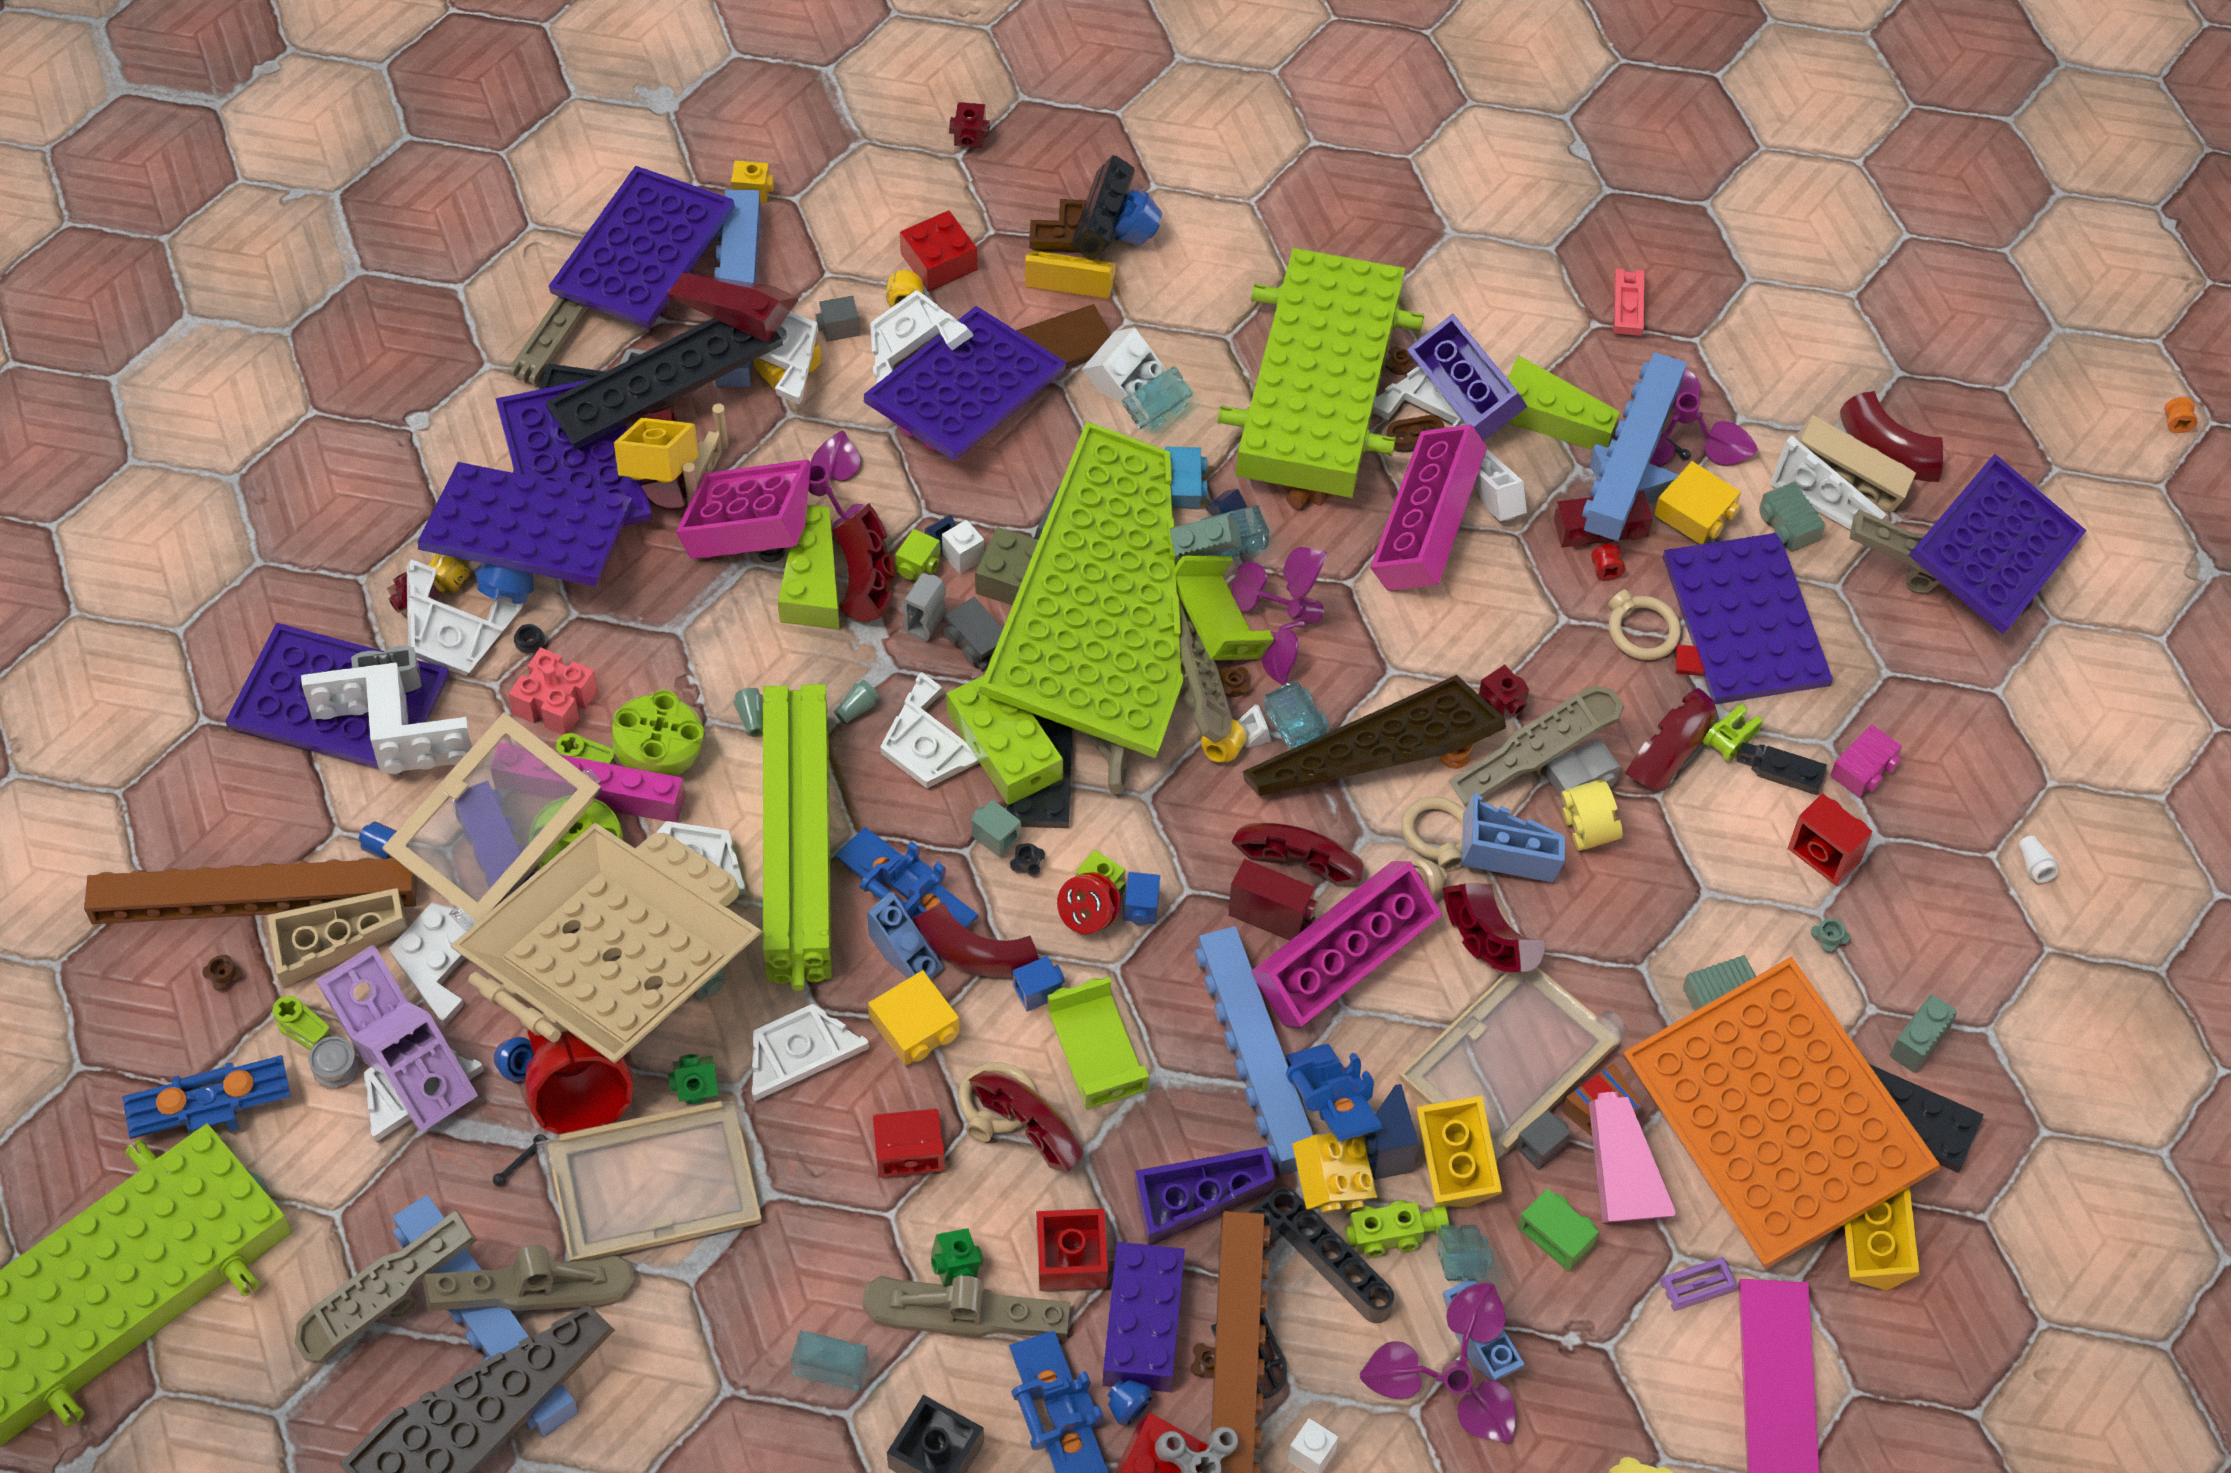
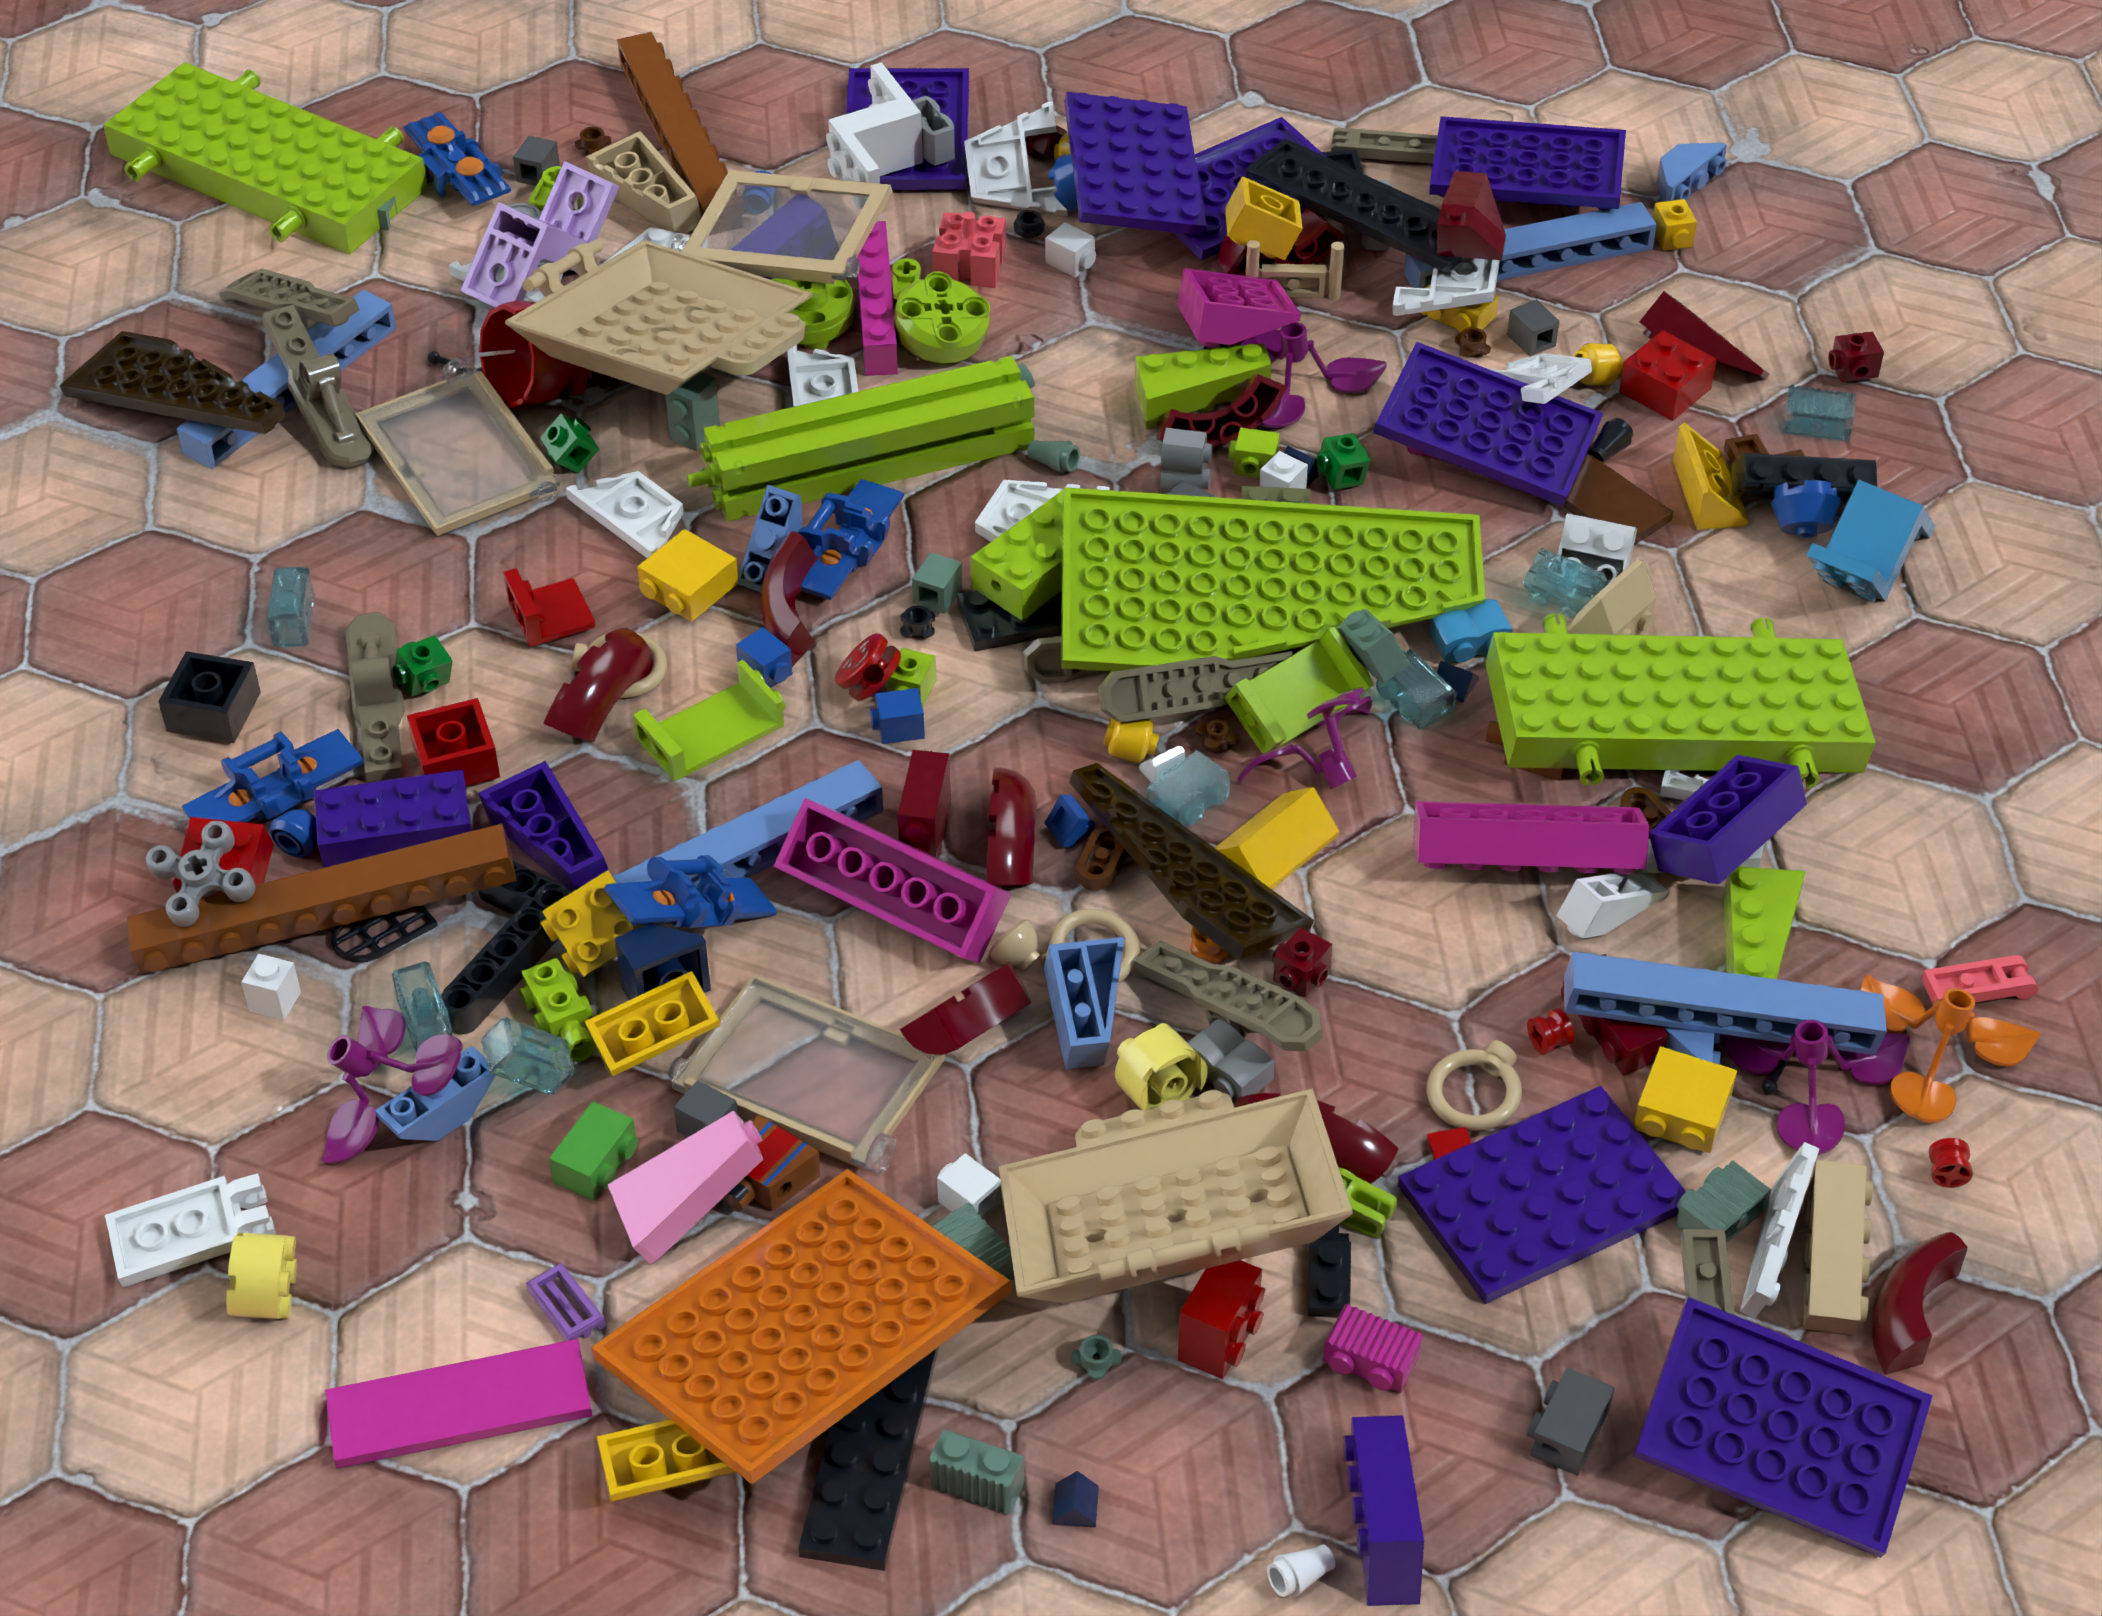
camera: 75 degrees right, 10 degrees down
none -> clear light blue brick [392,961,453,1052]
none -> dark grey brick [513,136,560,186]
none -> white brick [937,1153,1001,1219]
none -> tan container [998,1088,1353,1303]
none -> blue tile [1044,795,1096,847]
none -> white brick [1045,222,1096,278]
none -> dark blue slope [1052,1471,1099,1527]
none -> reddish brown plate [1077,826,1126,890]
none -> yellow slope [1215,787,1339,889]
none -> green brick [1316,433,1371,490]
none -> dark purple wedge [1343,1415,1424,1606]
none -> reddish brown plate [1454,327,1491,357]
none -> dark grey brick [1527,1368,1615,1476]
none -> tan wedge [1566,559,1656,635]
none -> black cone [1588,418,1633,463]
none -> dark red wedge [1639,291,1770,379]
none -> medium blue slope [1657,143,1727,202]
none -> clear light blue brick [1782,384,1856,441]
none -> dark azure bracket [1806,480,1935,602]
none -> orange plant [1860,974,2040,1123]
none -> red wheel [1928,1138,1973,1188]

